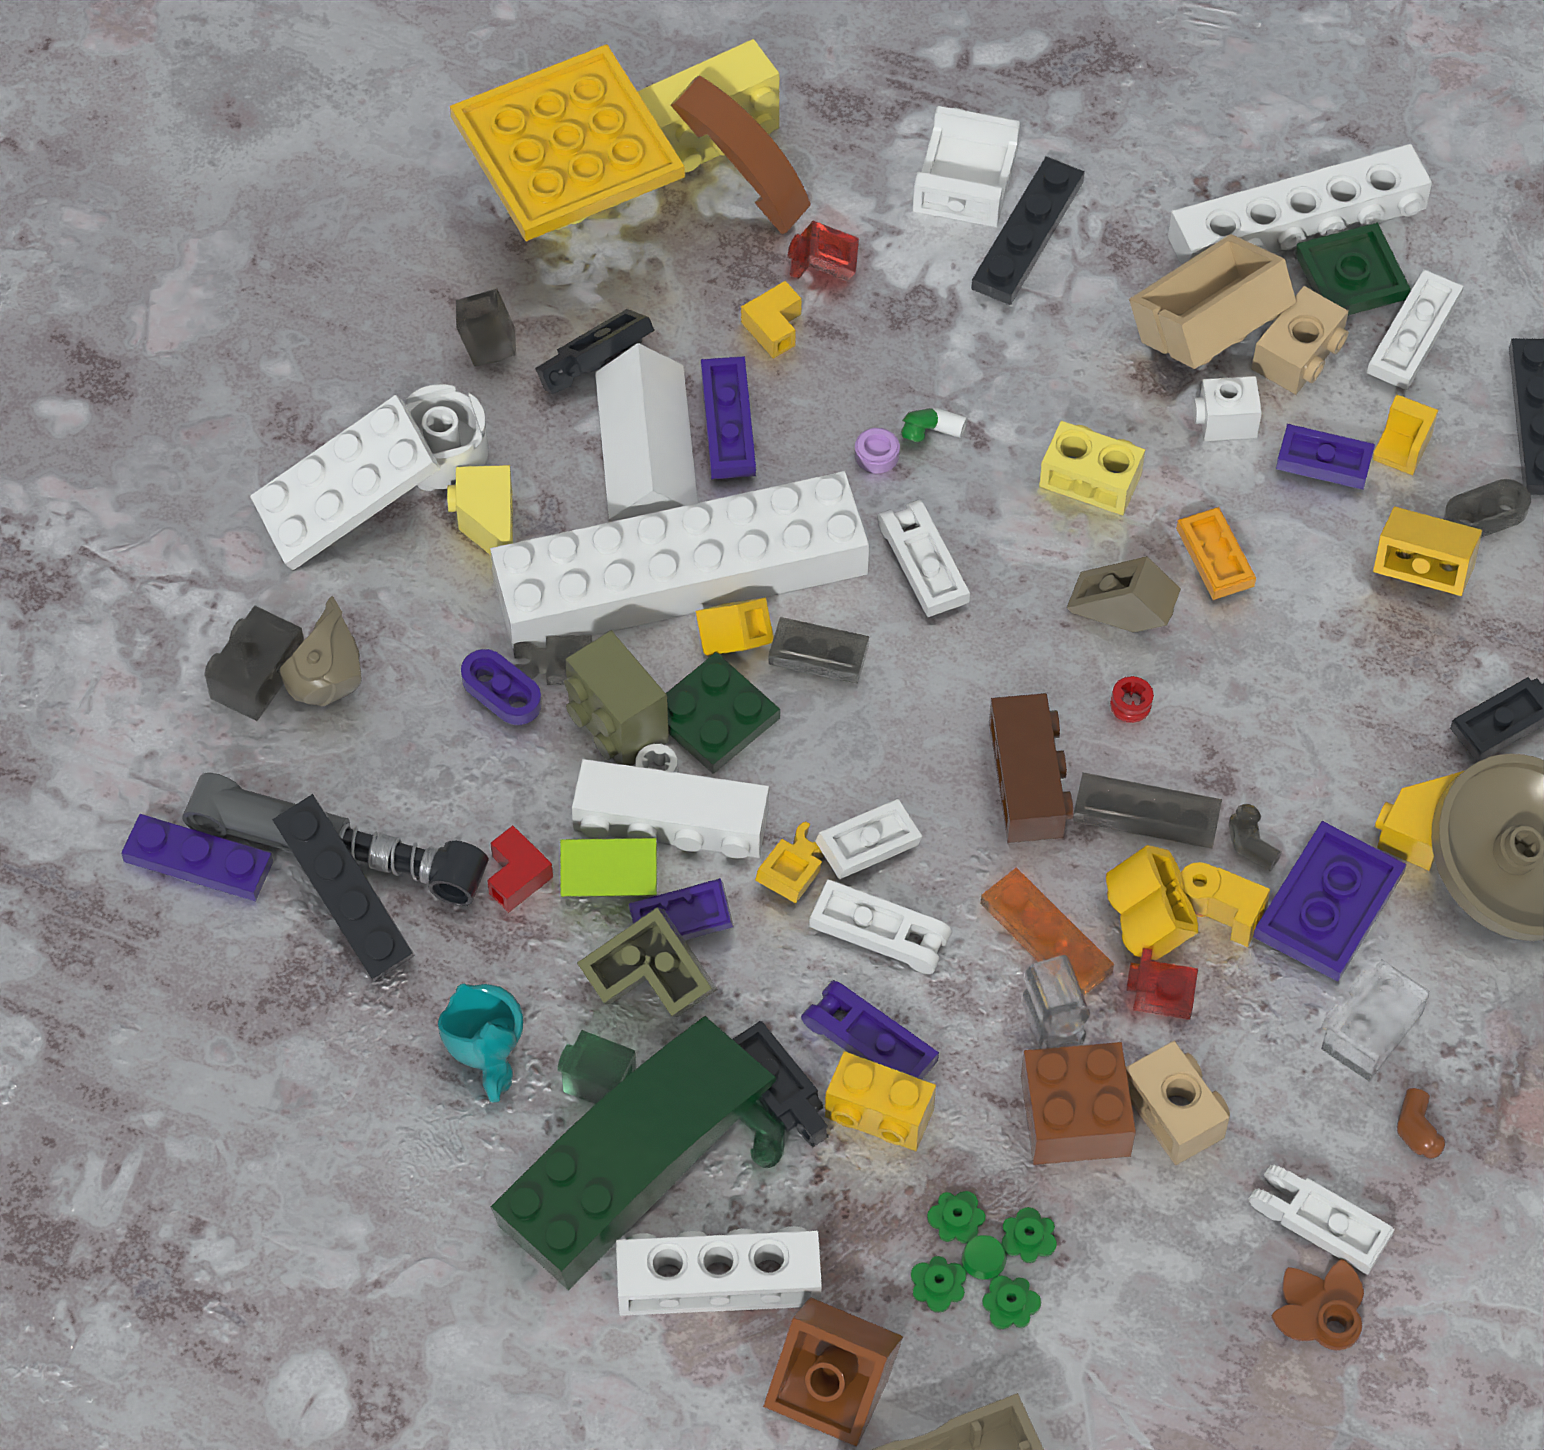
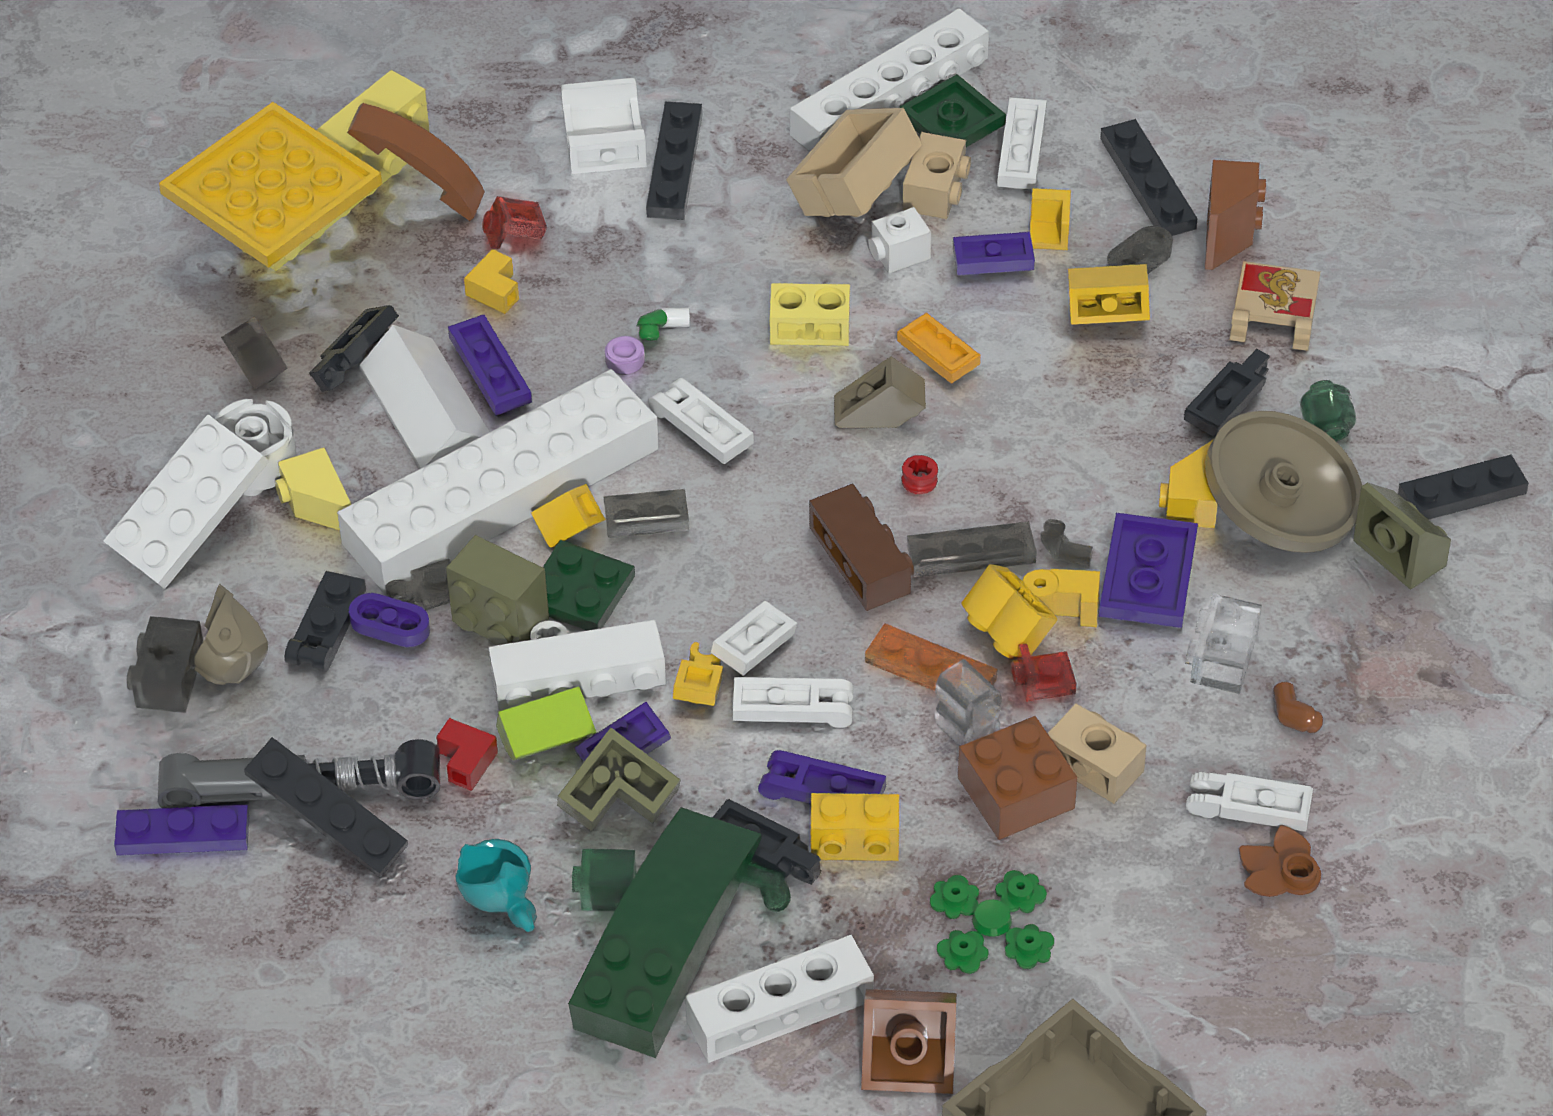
camera: 20 degrees left, 10 degrees down
none -> black plate [284,571,366,672]

